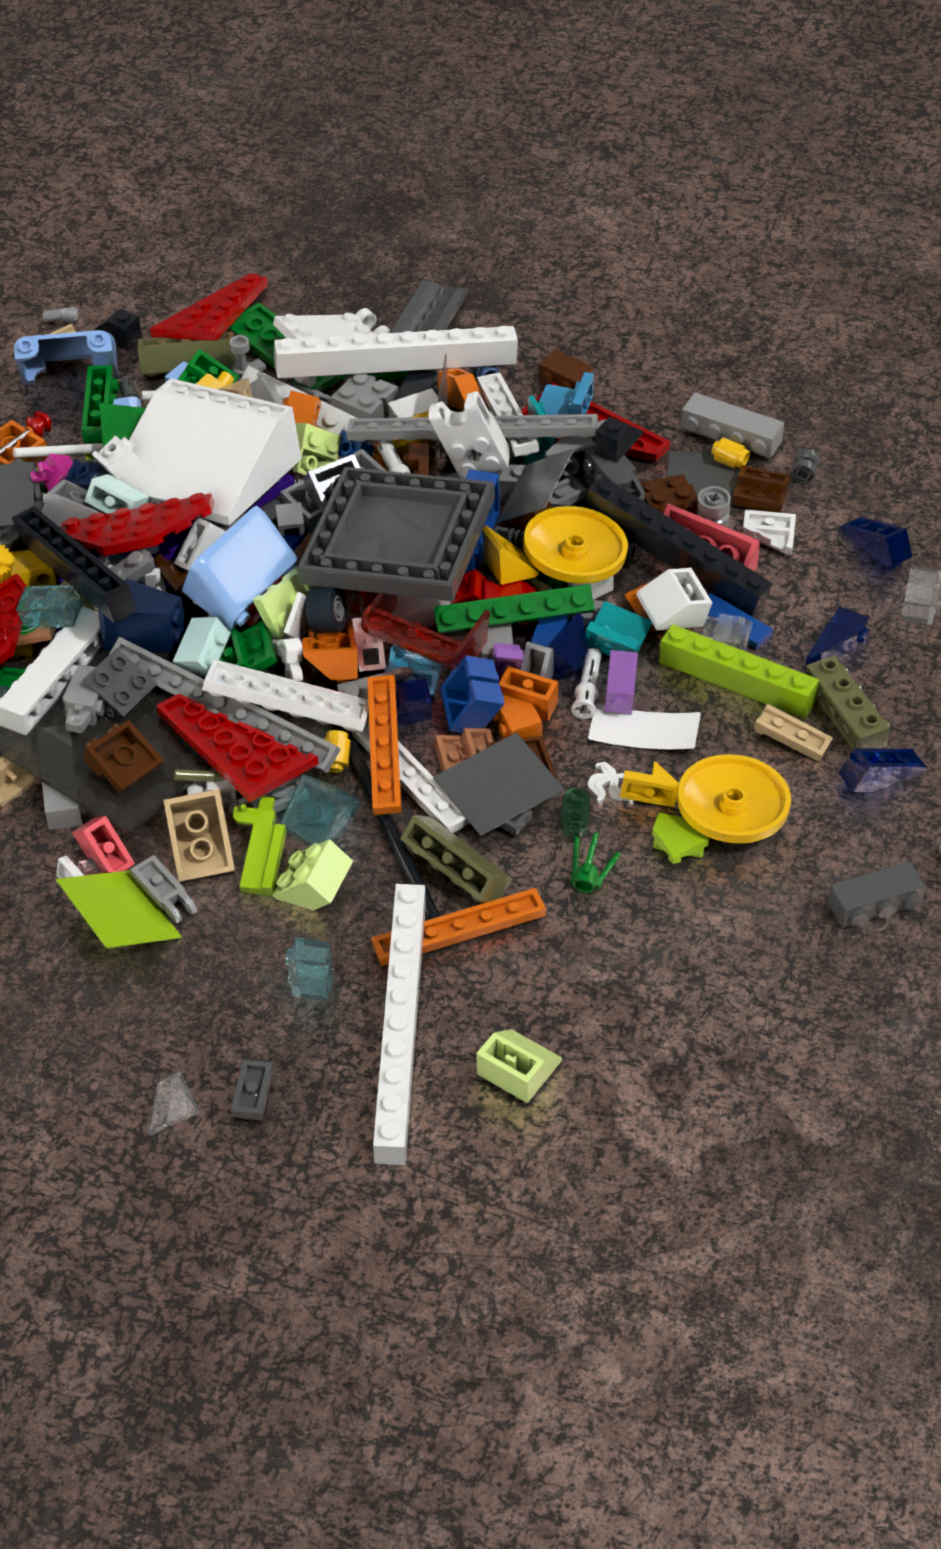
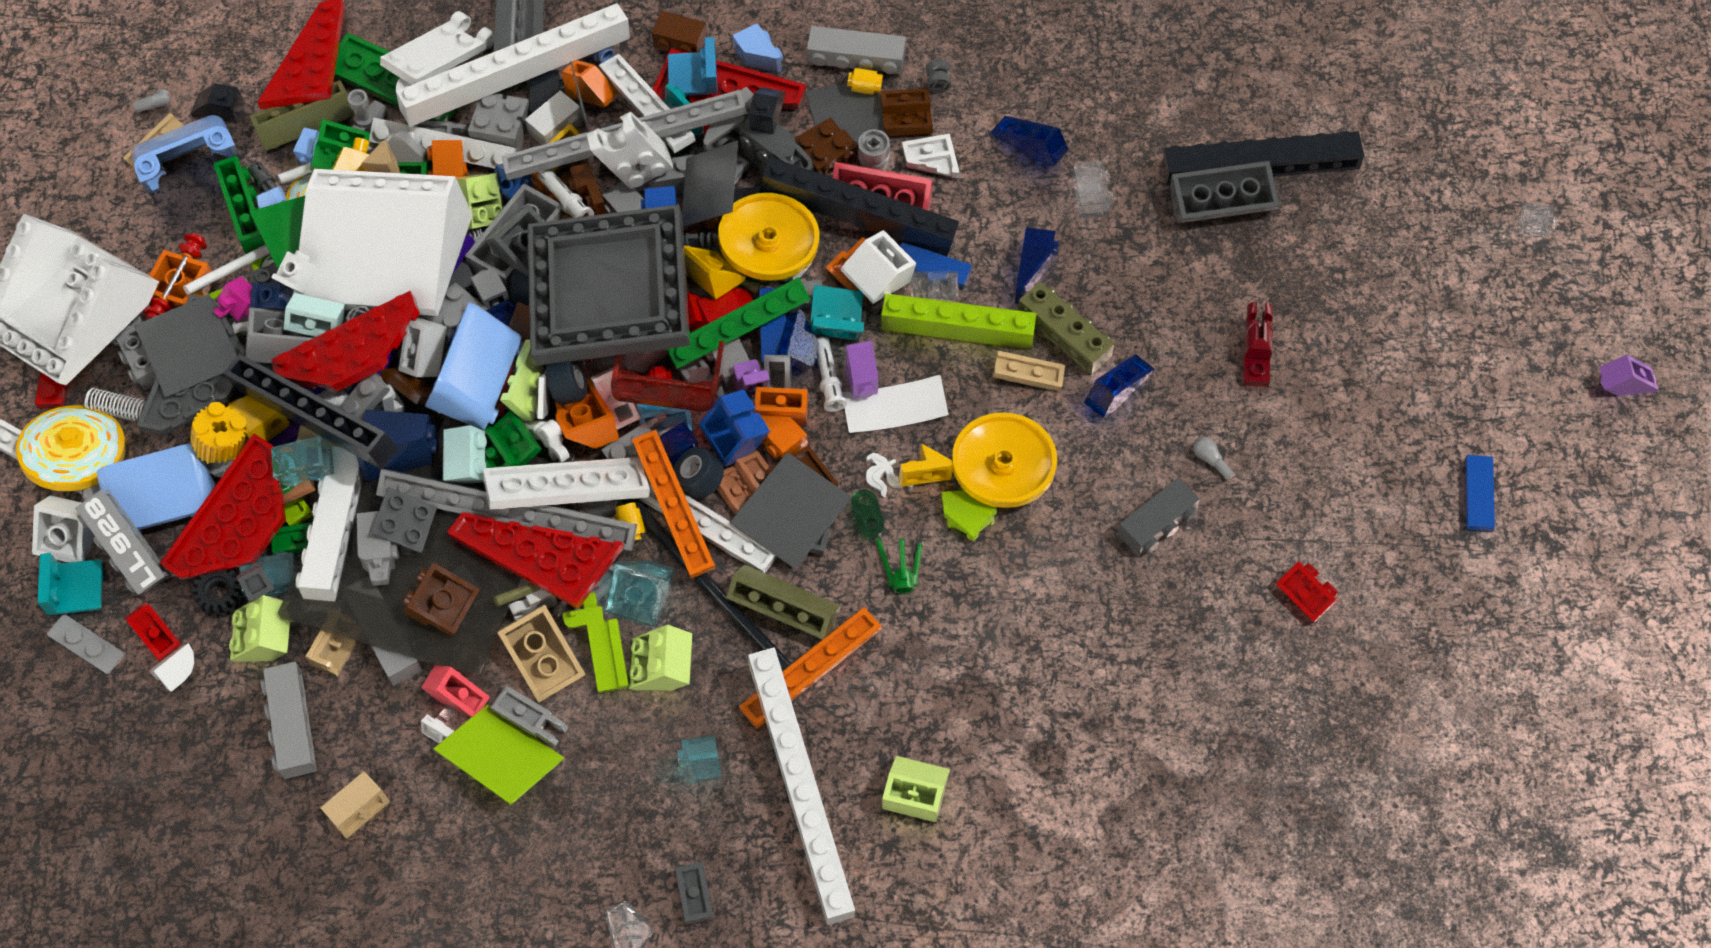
camera: 20 degrees left, 15 degrees up
none -> lime plate [284,497,313,526]
none -> black wheel [673,447,724,499]
none -> light blue slope [732,23,783,73]

